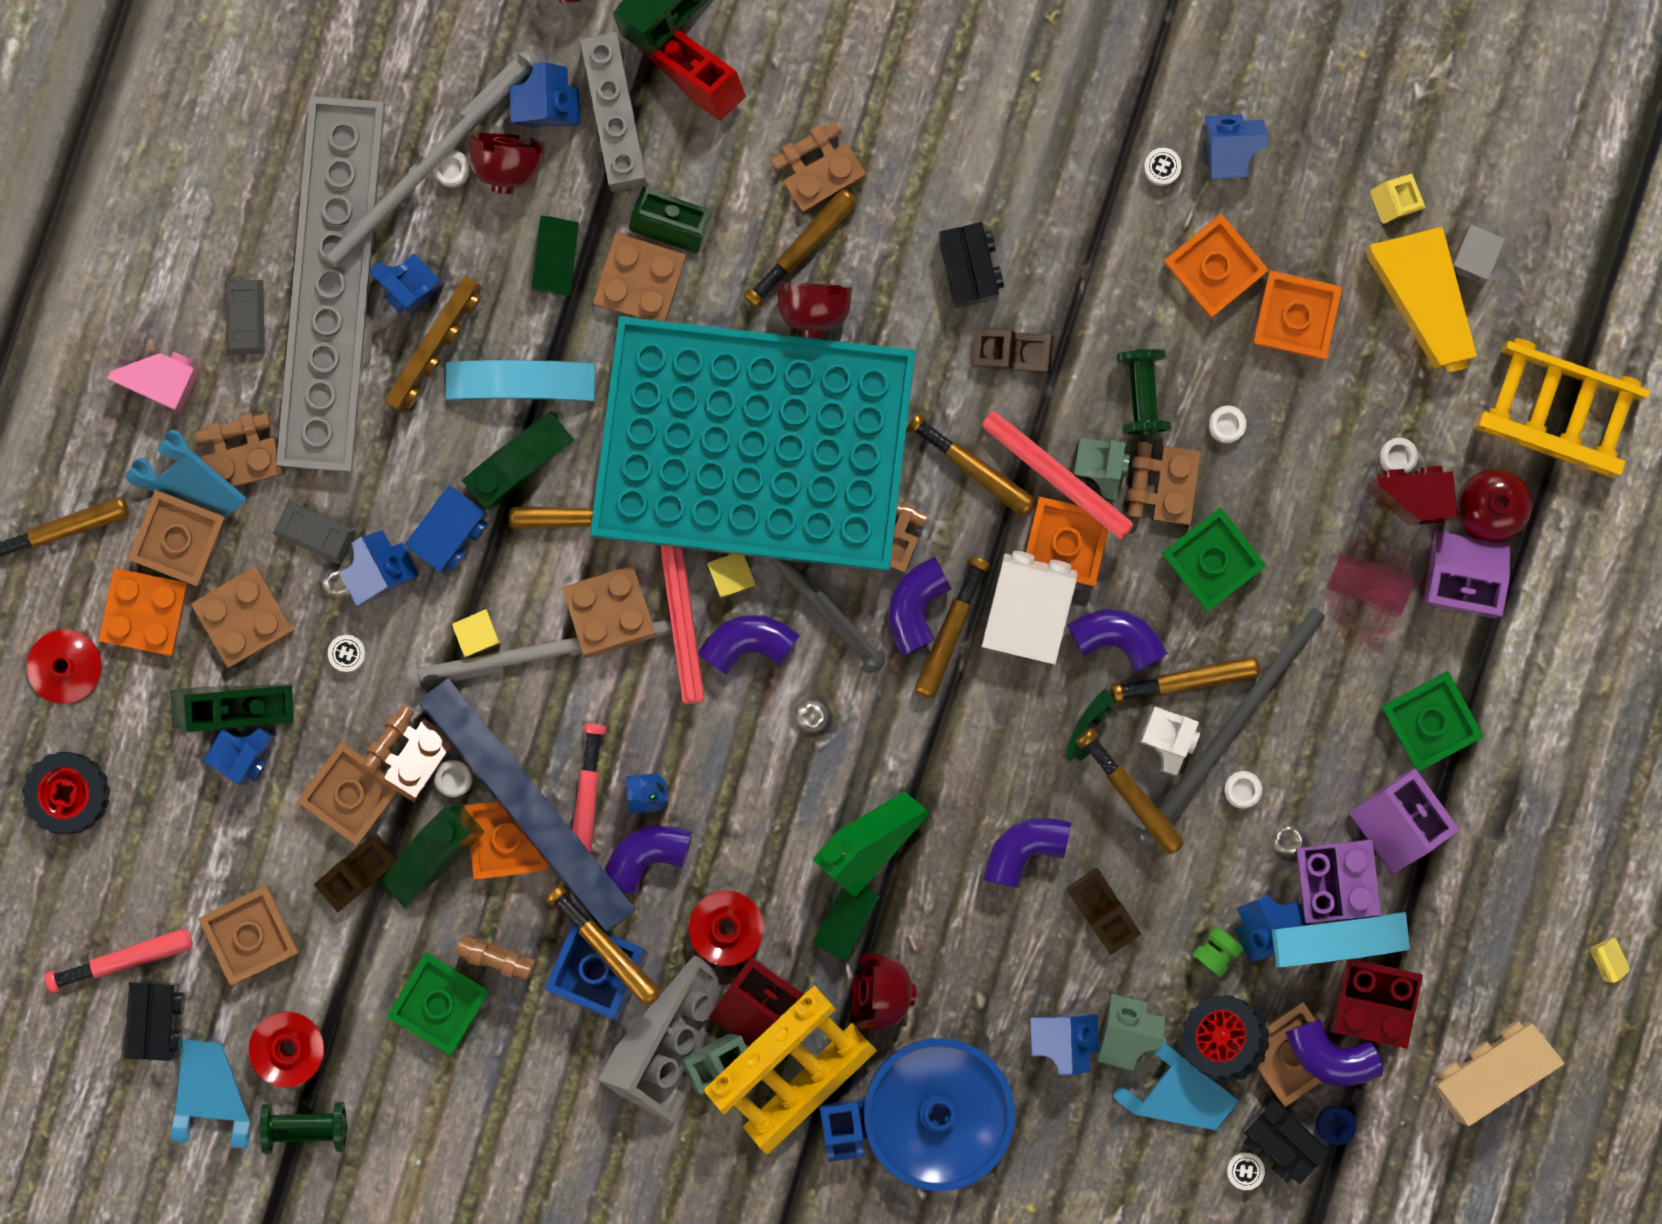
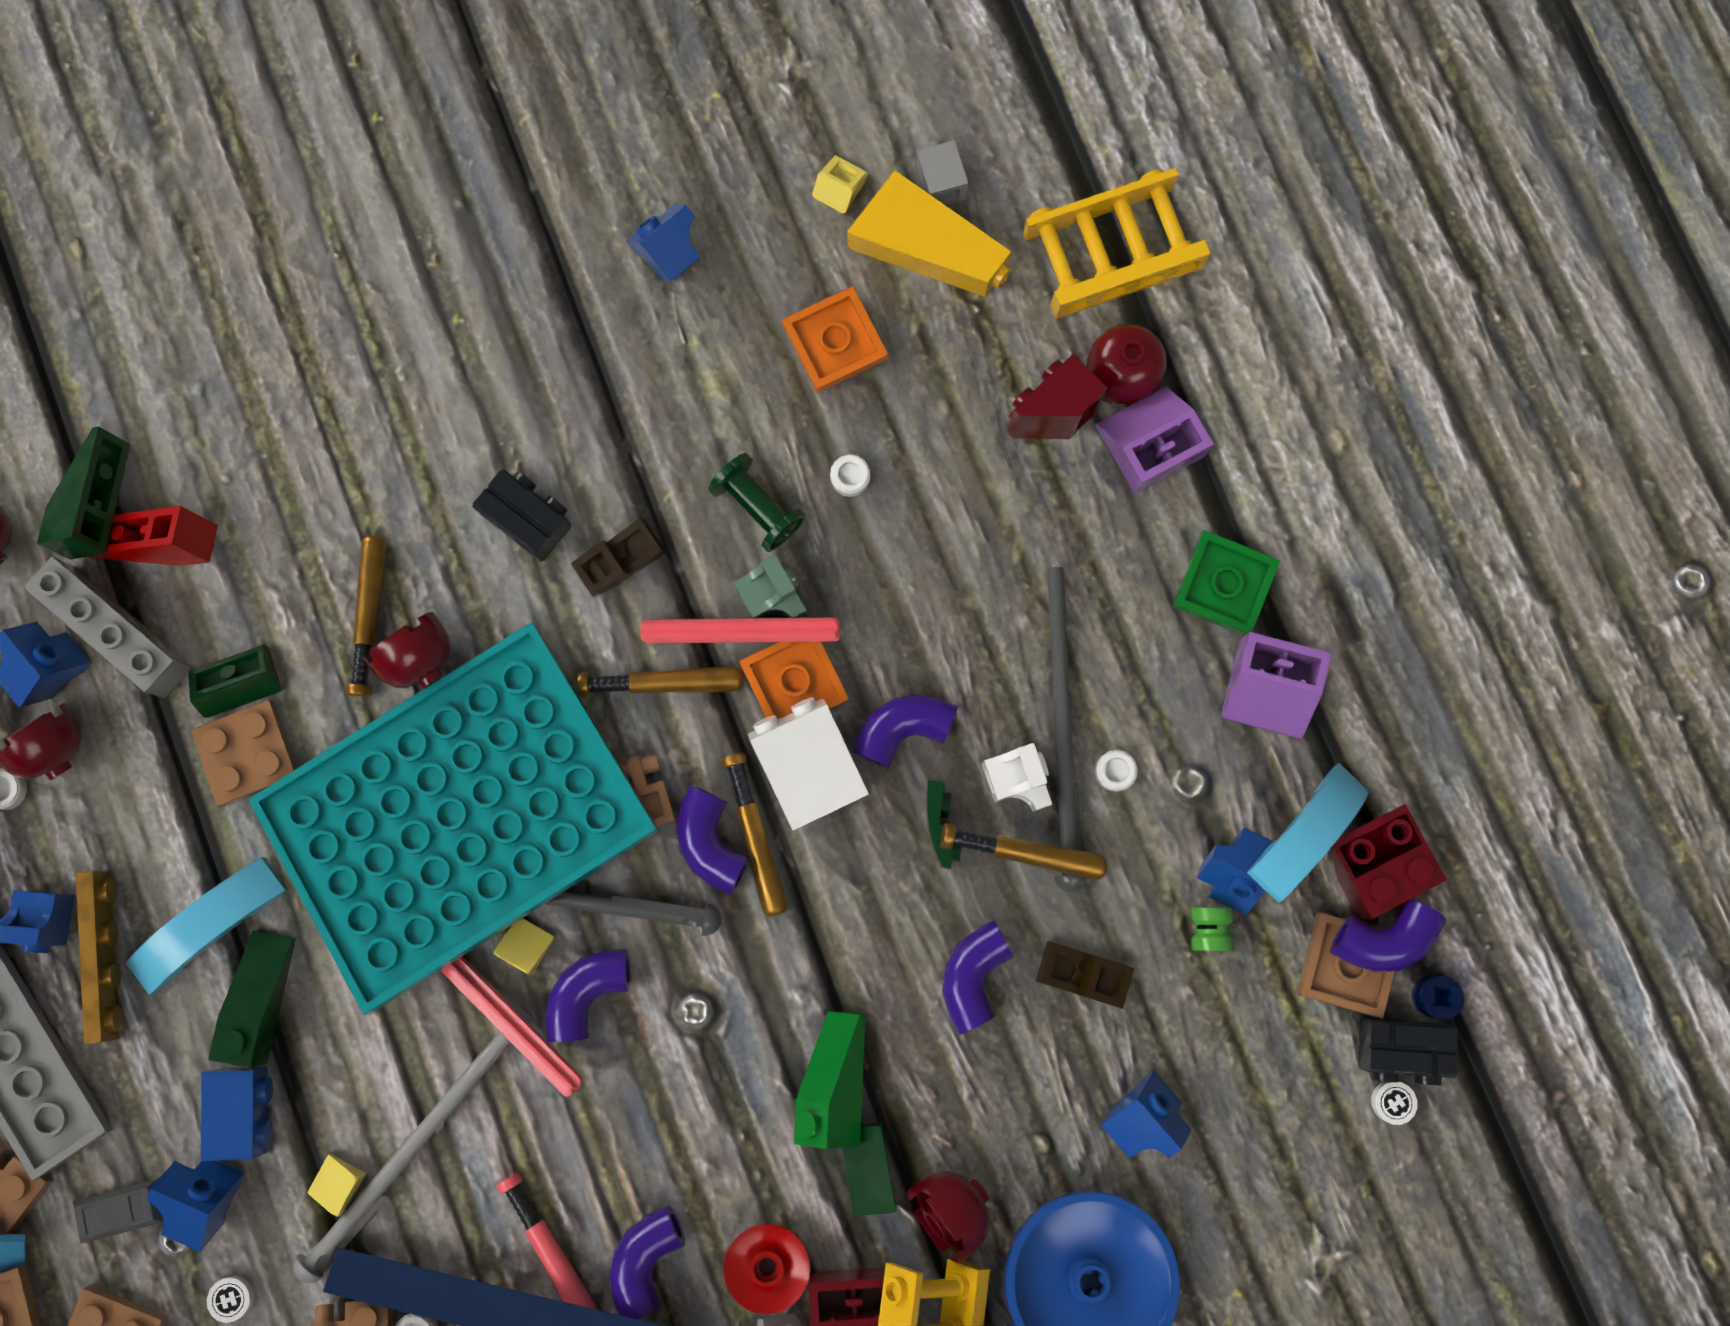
camera: 40 degrees left, 5 degrees down
pearl gold piece [508,506,593,529] -> none
dark green slope [532,215,579,296] -> none
medium nougat plate [562,565,656,659] -> none
blue rock [626,773,668,814] -> none
medium nougat plate [770,121,866,214] -> none
sand green brick [1097,994,1165,1071] -> none
pearl gold piece [1111,656,1260,705] -> none
dark azure flag [1113,1041,1239,1130] -> none
medium nougat plate [1126,442,1201,526] -> none
white tile [1143,147,1182,186] -> none
green plate [1161,507,1267,613] -> none
orange plate [1163,213,1269,319] -> none
black wheel [1181,995,1270,1082] -> none
medium lavender slope [1296,840,1381,923] -> none
clear pink slope [1326,554,1416,617] -> none
white tile [1379,437,1418,474] -> none
tan slope [1432,1020,1564,1127] -> none
light yellow slope [1590,938,1630,983] -> none

